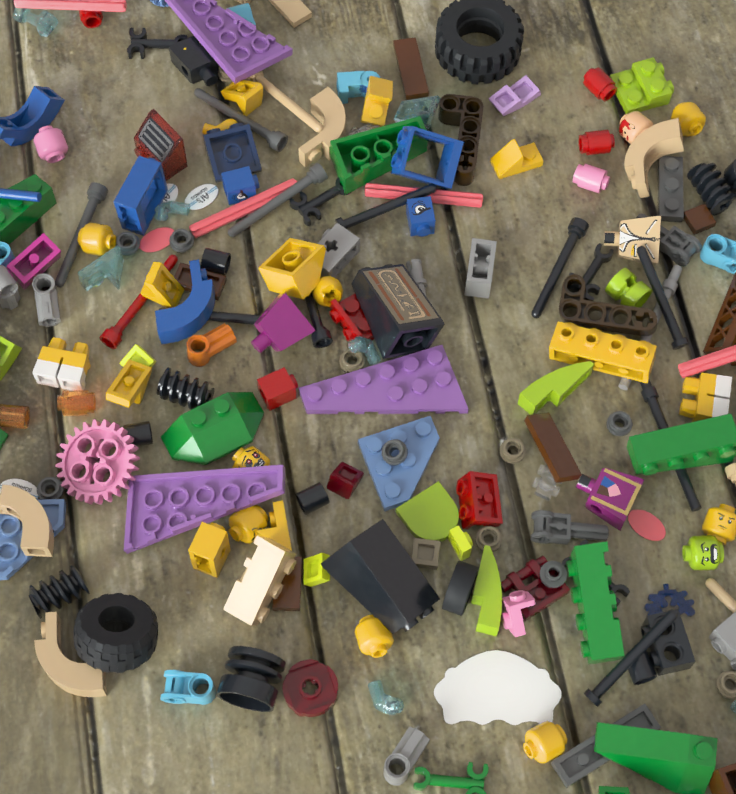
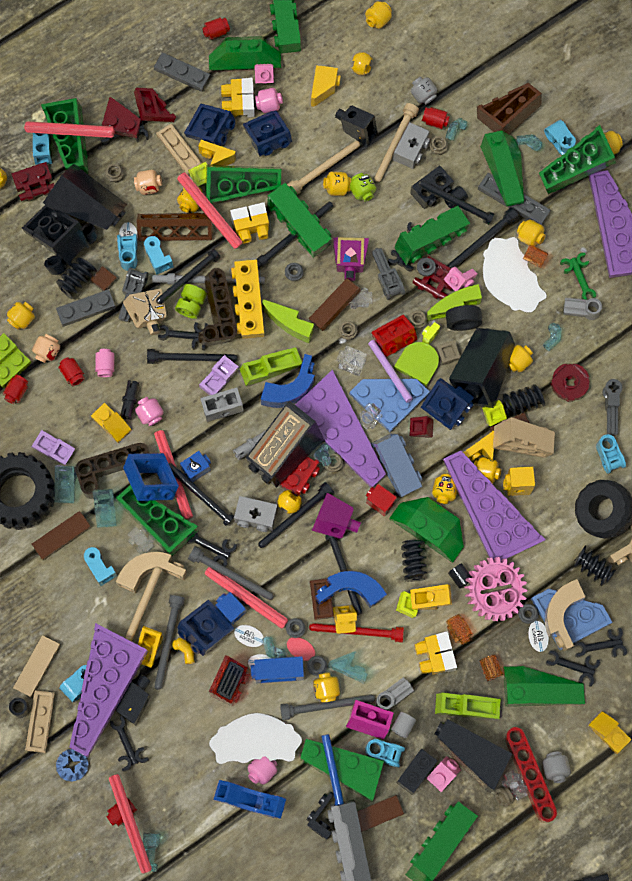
camera: 115 degrees left, 10 degrees up
orange piece [187,323,237,367] -> none
black beam [201,248,231,275] -> none
black wheel [216,646,286,712] -> none
yellow slope [258,238,326,299] -> none
black beam [295,482,330,515] -> none
yellow slope [360,76,393,127] -> none
dark grey plate [382,439,408,465] -> none
tan arch [624,118,684,198] -> none
coral sticker [628,509,666,541] -> none
clear blue animal [644,584,695,617] -> none
none -> clear light blue slope [55,465,77,504]
none -> black pin [120,380,139,420]
none -> bright pink head [135,397,164,426]
none -> medium azure leg [144,236,174,275]
none -> lavender slope [199,355,239,395]
none -> white sticker [209,713,302,764]
none -> lime slope [239,347,302,386]
none -> blue arch [261,354,315,408]
none -> clear brick [337,346,367,376]
none -> clear piece [359,403,383,430]
none -> lavender bar [368,340,413,403]
none -> sand blue wedge [370,433,422,497]
none -> dark blue plate [420,378,474,430]
none -> black piece [447,207,520,269]
none -> black piece [502,384,545,417]
none -> clear orange piece [523,244,548,268]
none -> dark grey connector [602,379,623,436]

